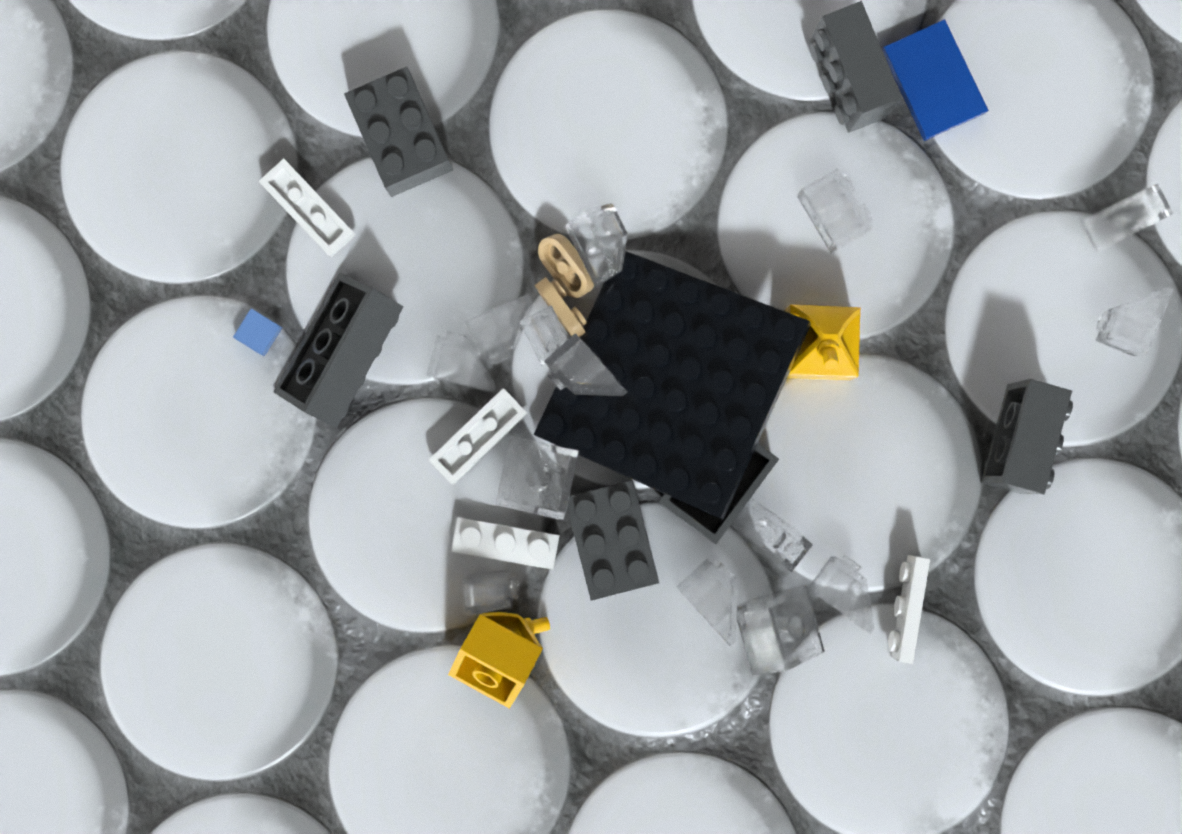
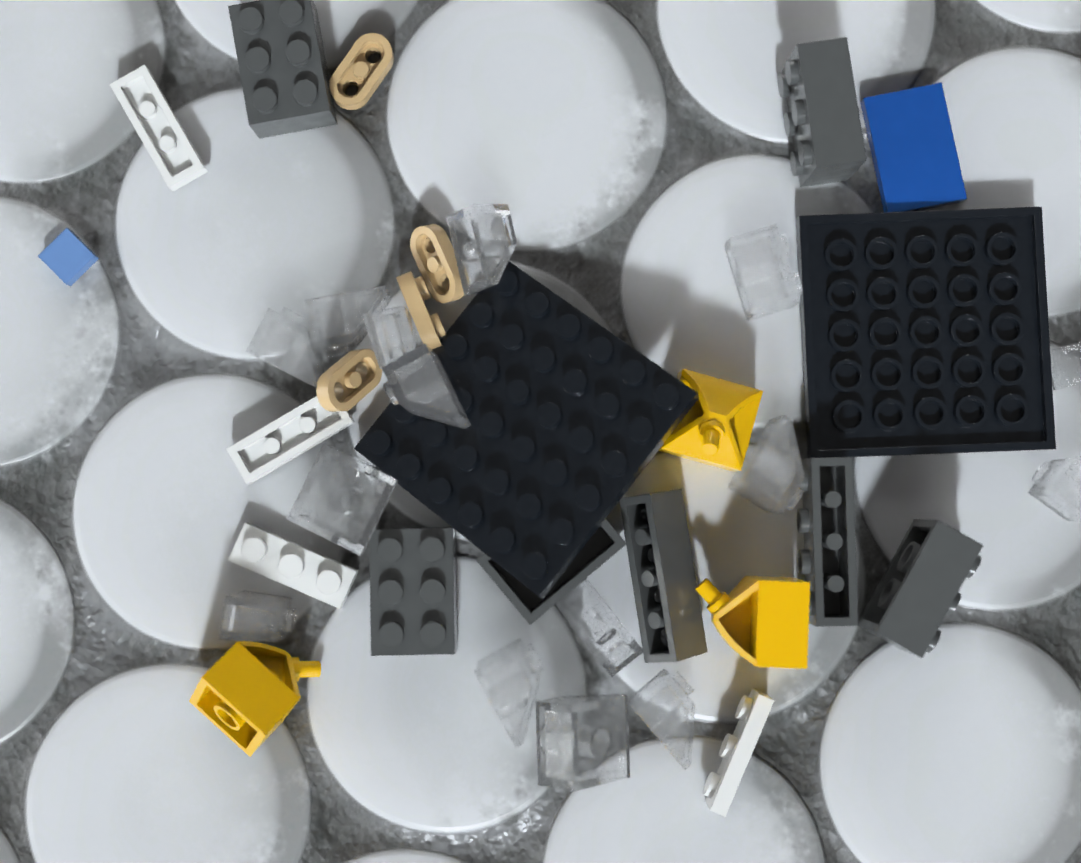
camera: 10 degrees right, 0 degrees up
dark grey slope [273,273,404,428] -> none
none -> tan plate [316,349,382,412]
none -> tan plate [329,33,394,110]
none -> dark grey brick [619,489,708,663]
none -> yellow piece [695,575,810,669]
none -> clear slope [727,414,805,514]
none -> dark grey brick [795,457,858,627]
none -> black plate [796,207,1056,458]

